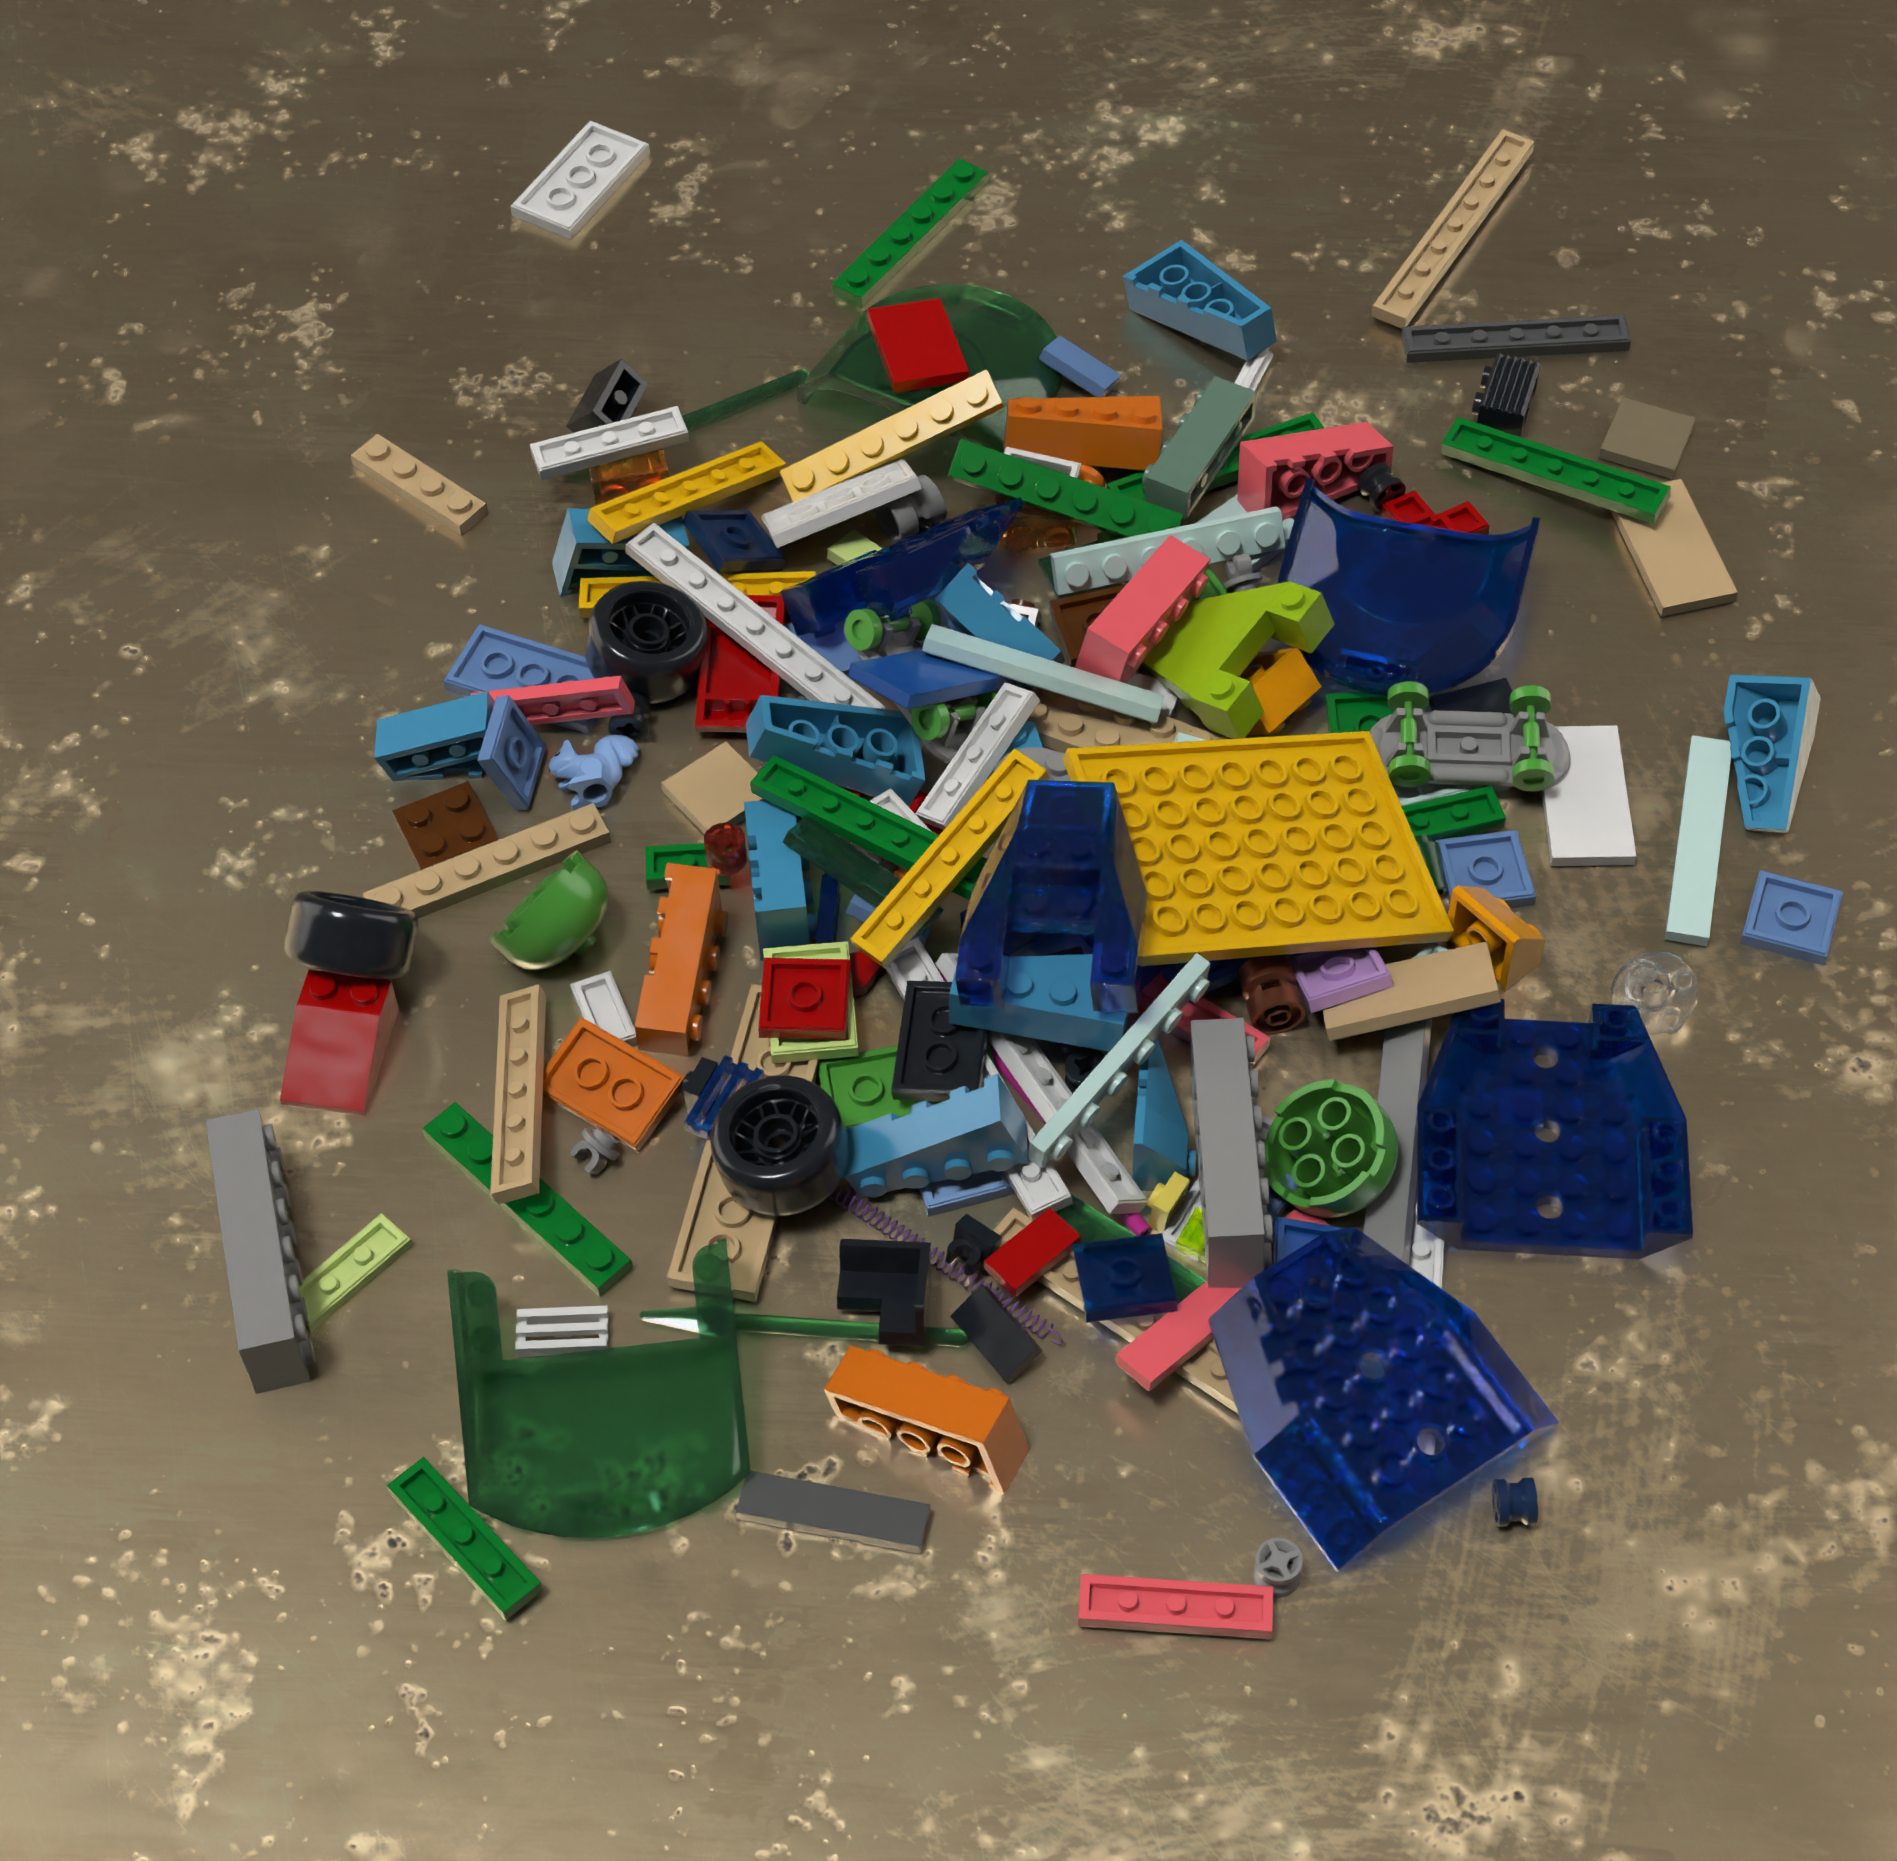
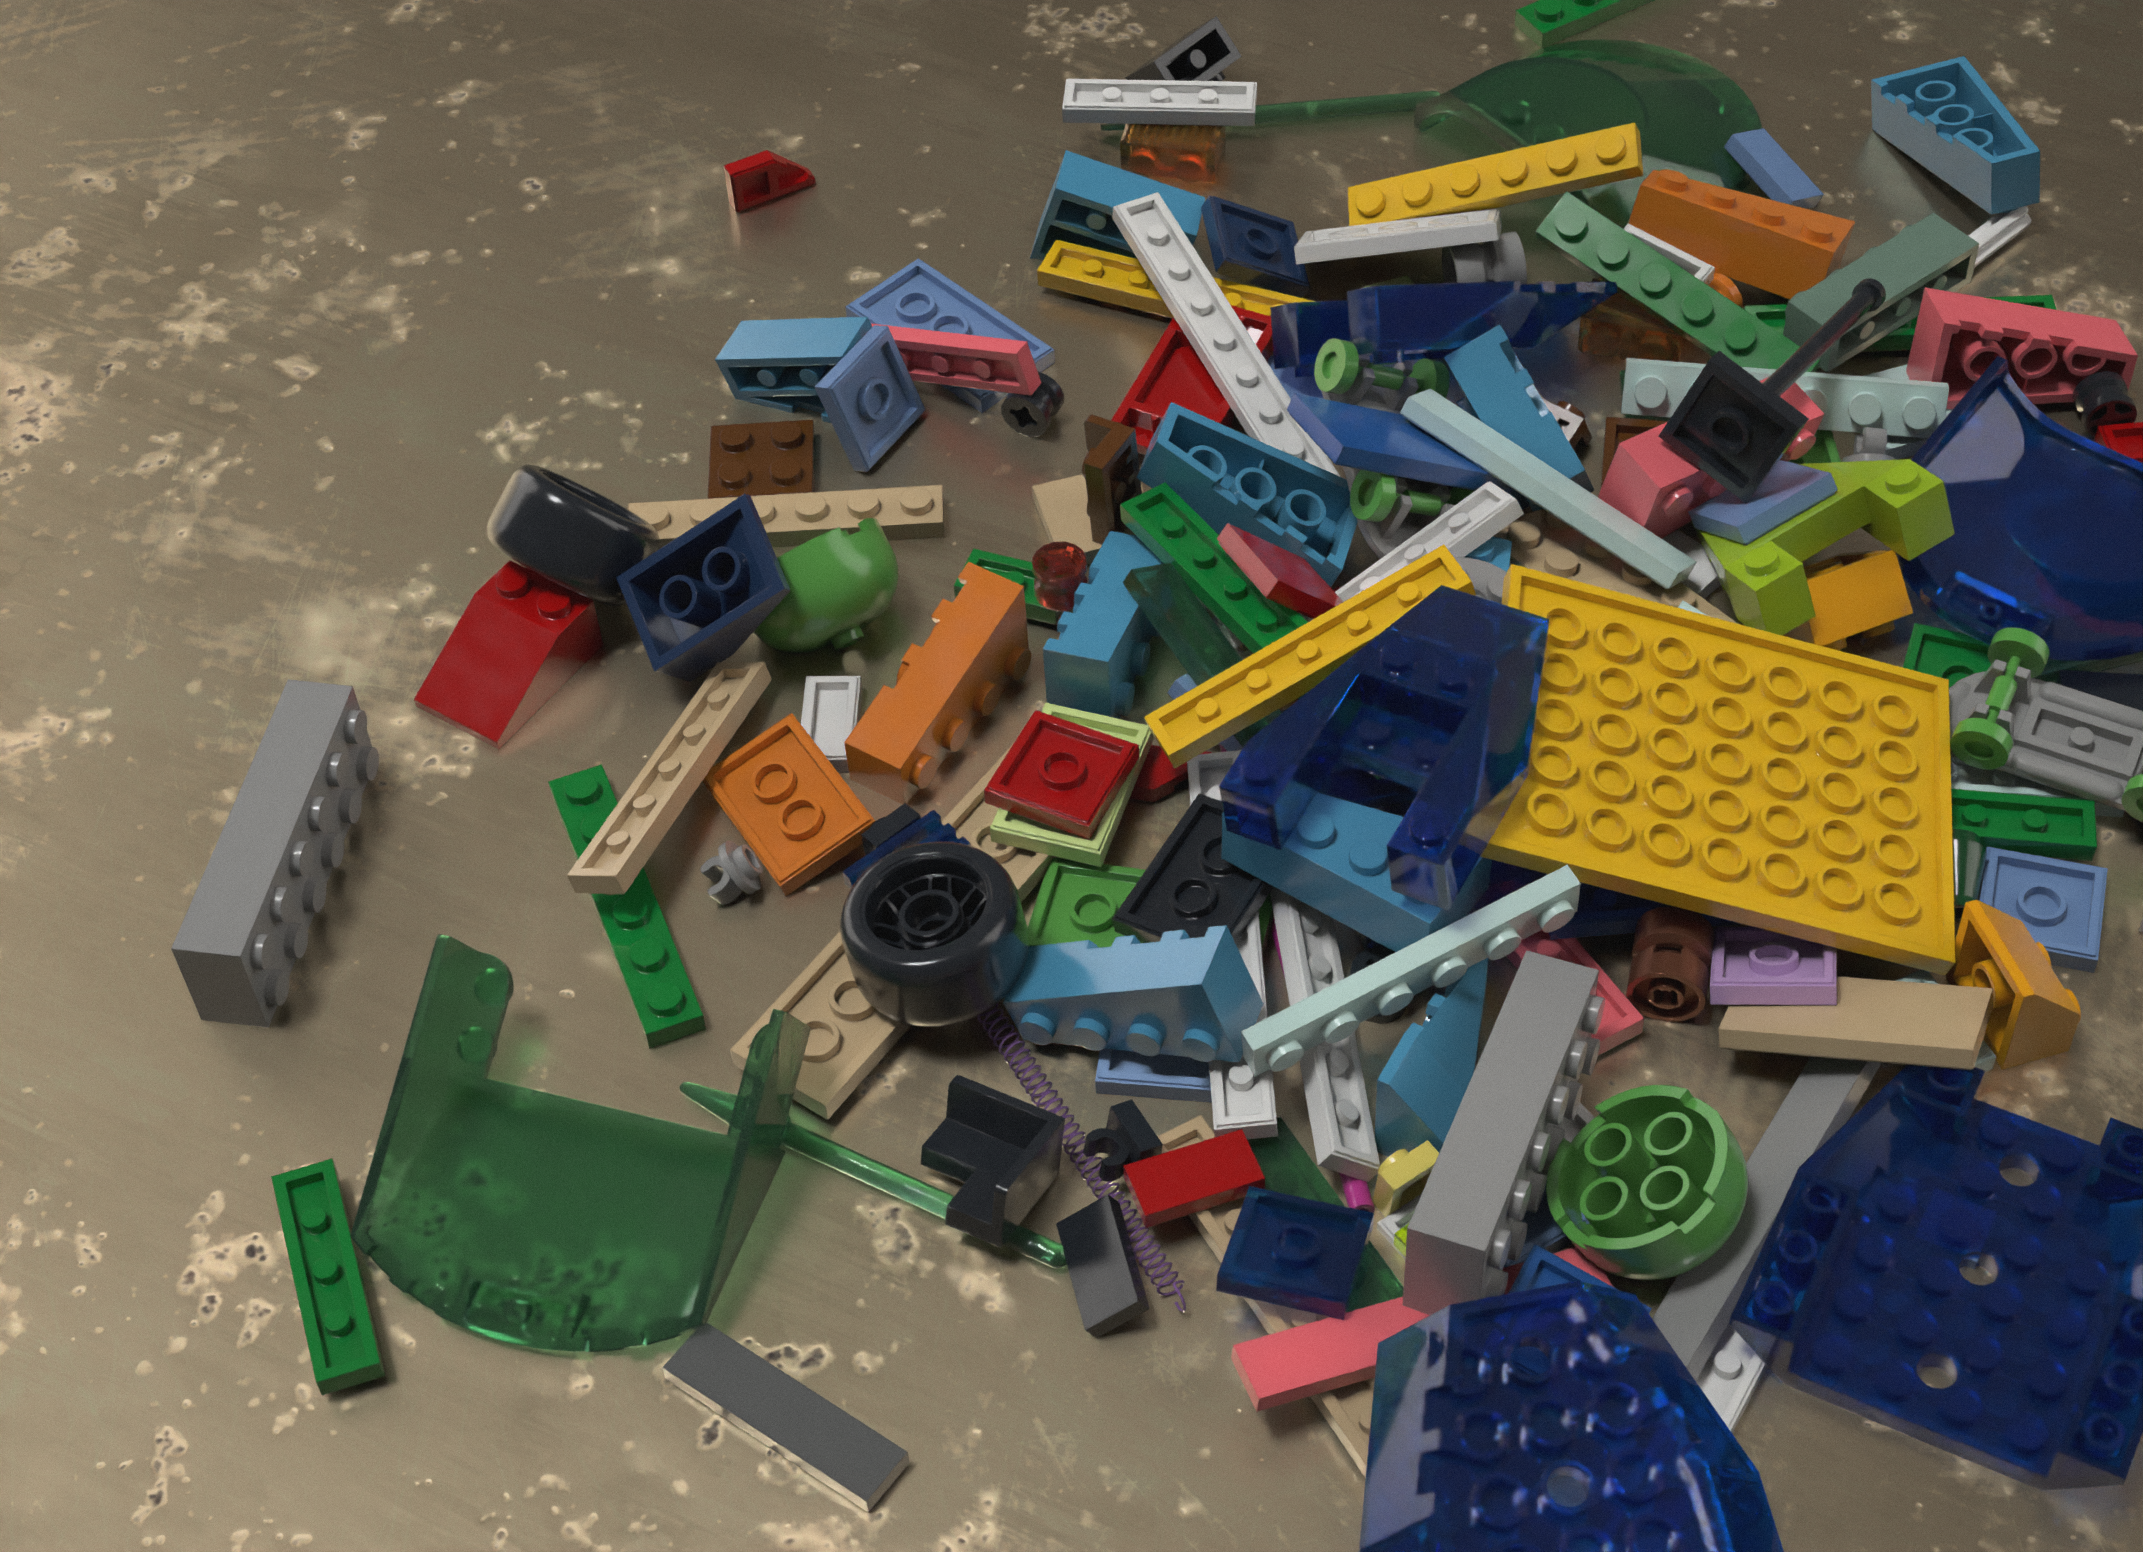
camera: 25 degrees right, 5 degrees down
yellowish green tile [299,1213,413,1332] -> none
tan plate [351,433,488,536] -> none
white tile [515,1305,609,1357] -> none
light blue animal [549,735,638,810] -> none
black wheel [585,581,708,704] -> none
yellow plate [587,441,786,544] -> none
clear blue tile [815,872,841,944] -> none
orange wedge [824,1345,1030,1494] -> none
red tile [867,298,969,393] -> none
none -> dark blue slope [616,493,791,682]
none -> red tile [723,150,816,212]
none -> reddish brown bracket [1082,414,1142,544]
none -> red tile [1217,523,1343,619]
none -> black tile [1659,278,1886,503]
none -> medium blue tile [1689,460,1838,545]

